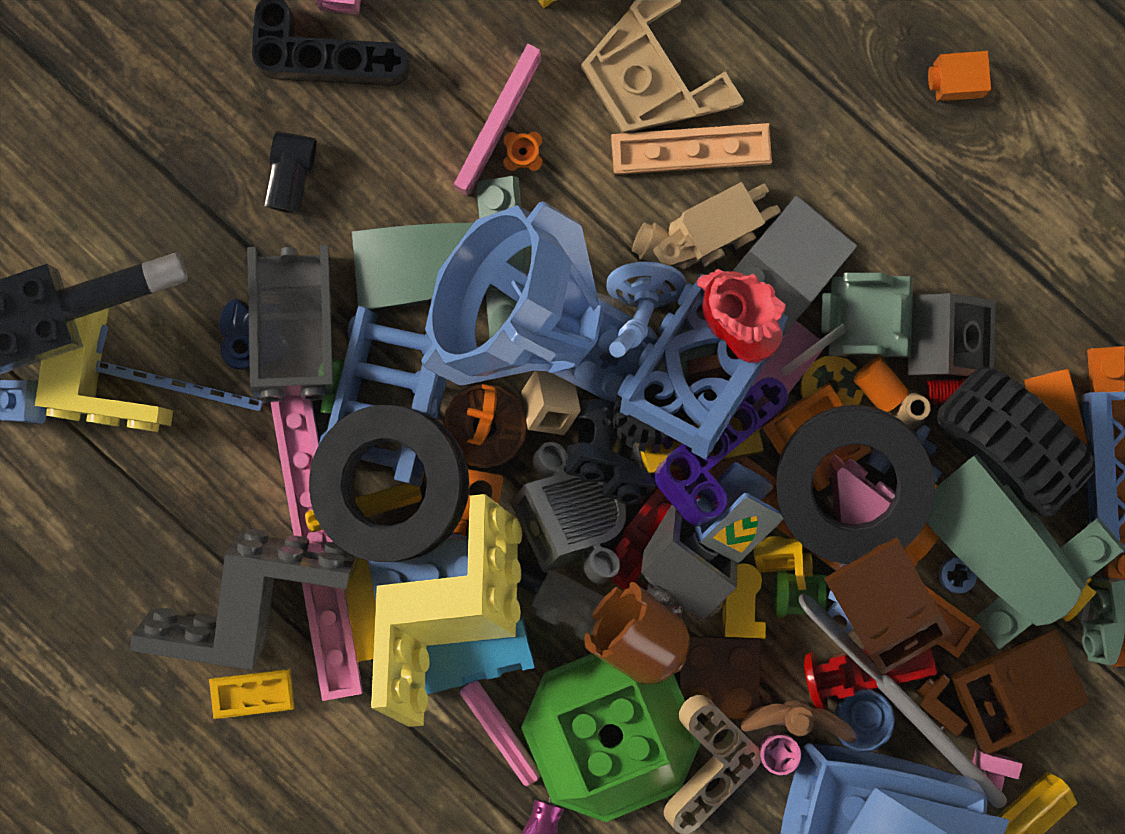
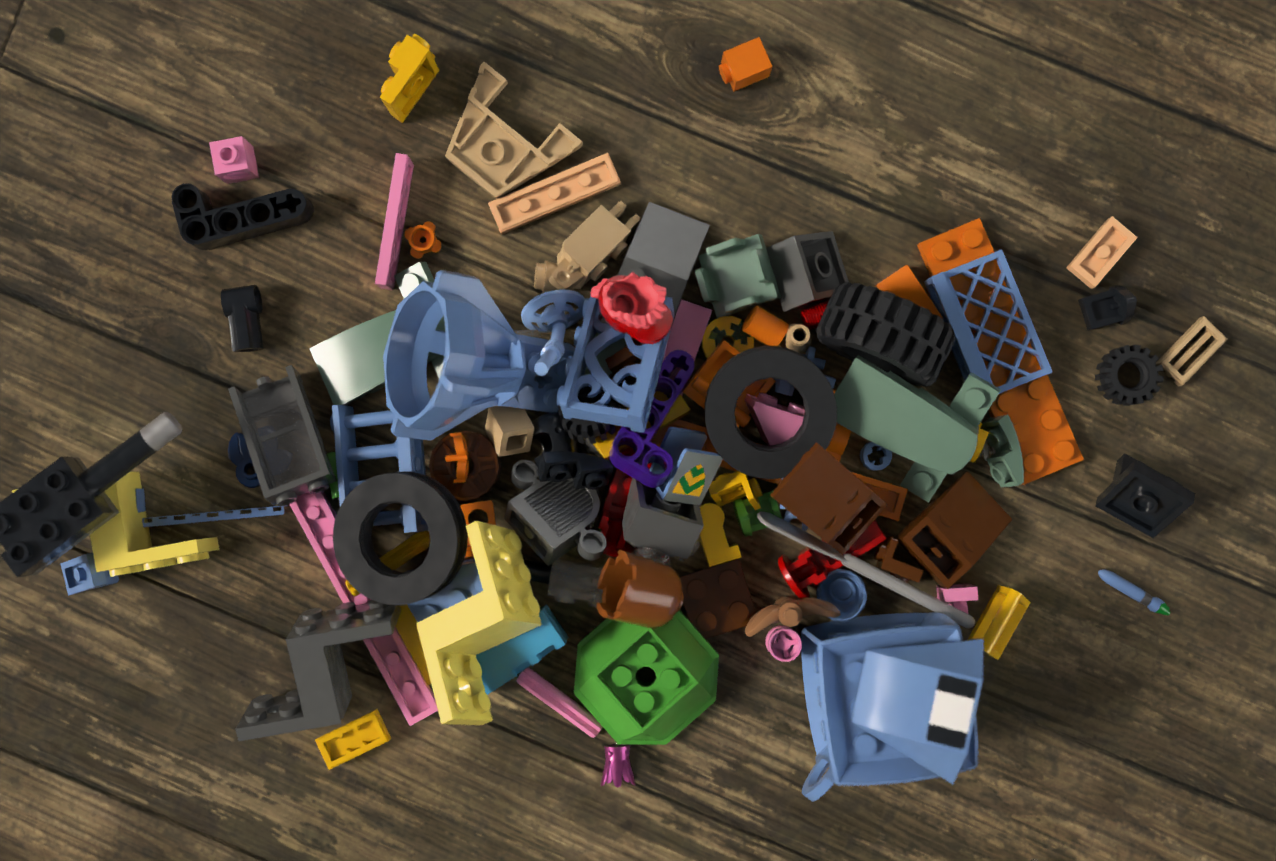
camera: 15 degrees left, 0 degrees up
tan beam [664,695,761,834] -> none
white sticker [781,324,846,377] -> none

